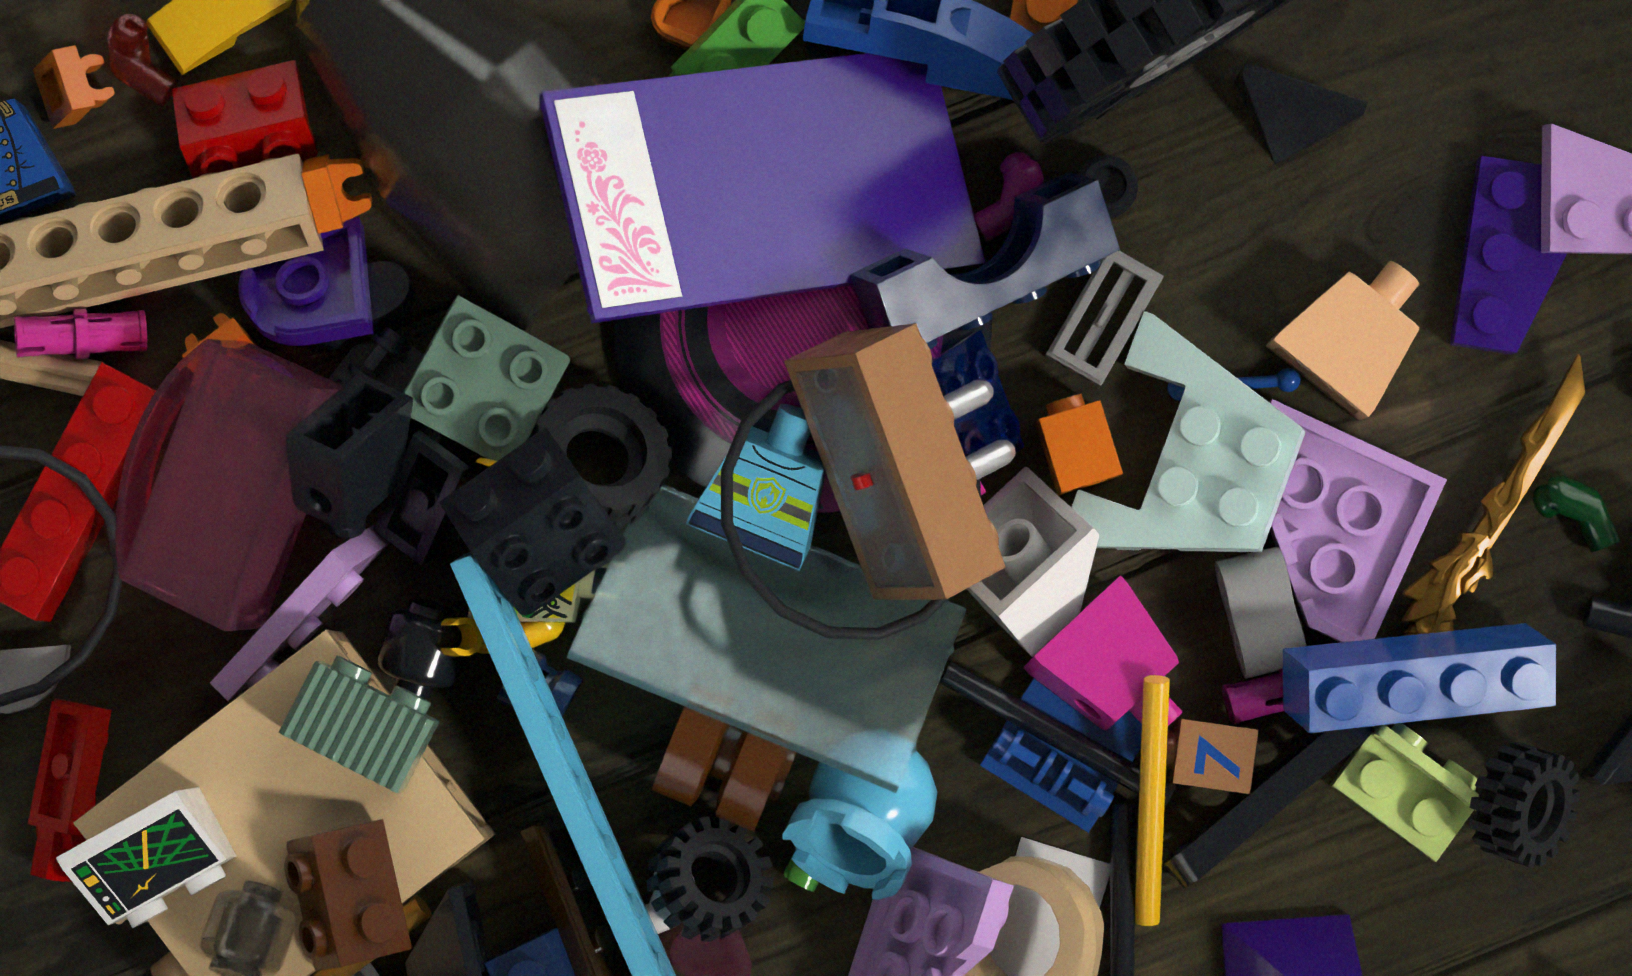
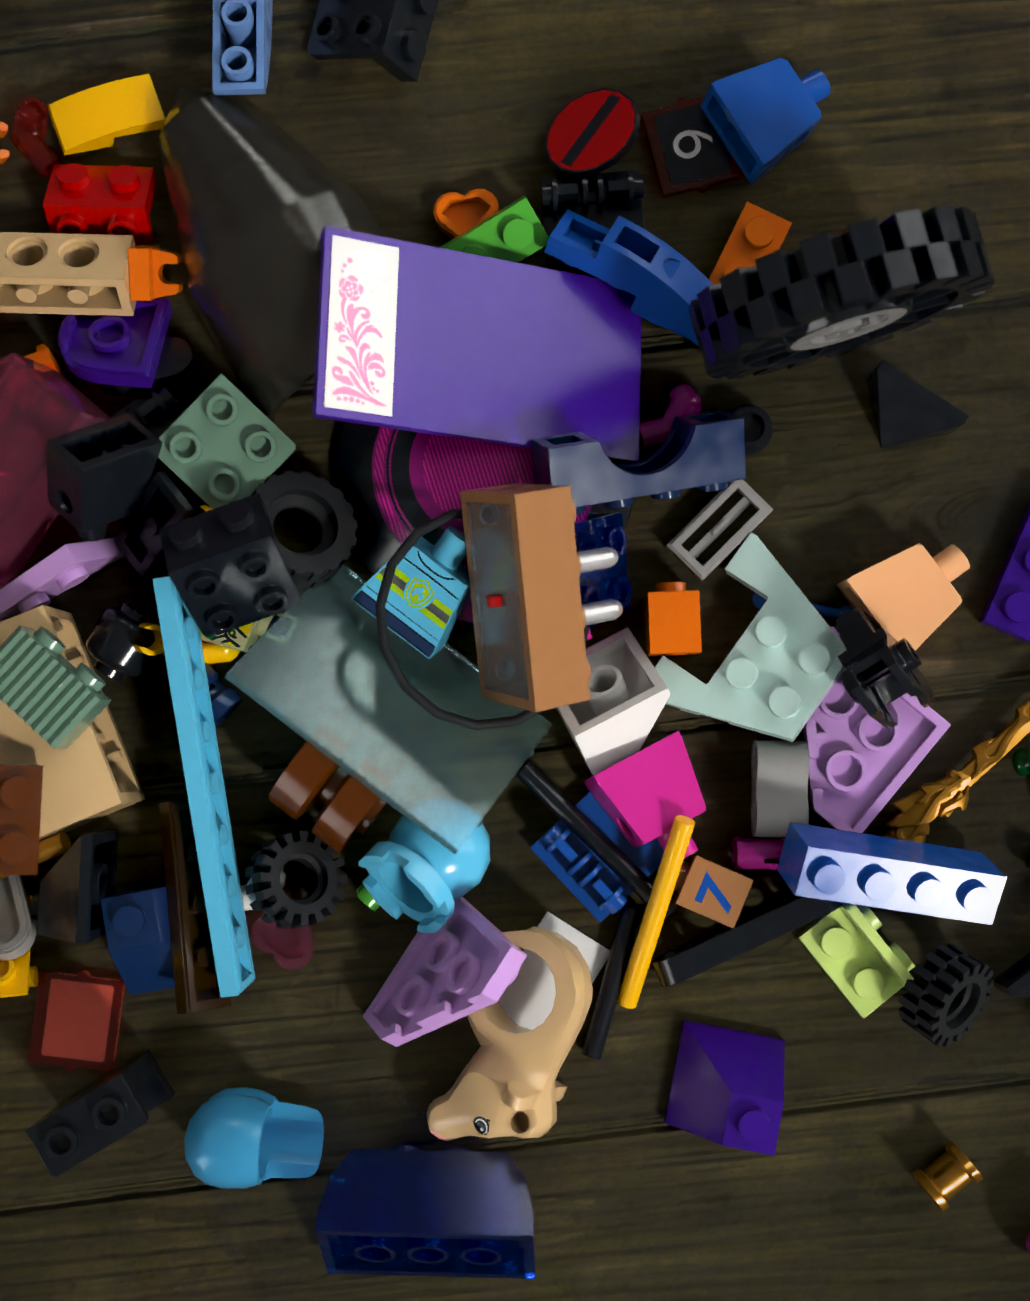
camera: 15 degrees right, 0 degrees up
none -> black hinge [835,608,934,730]

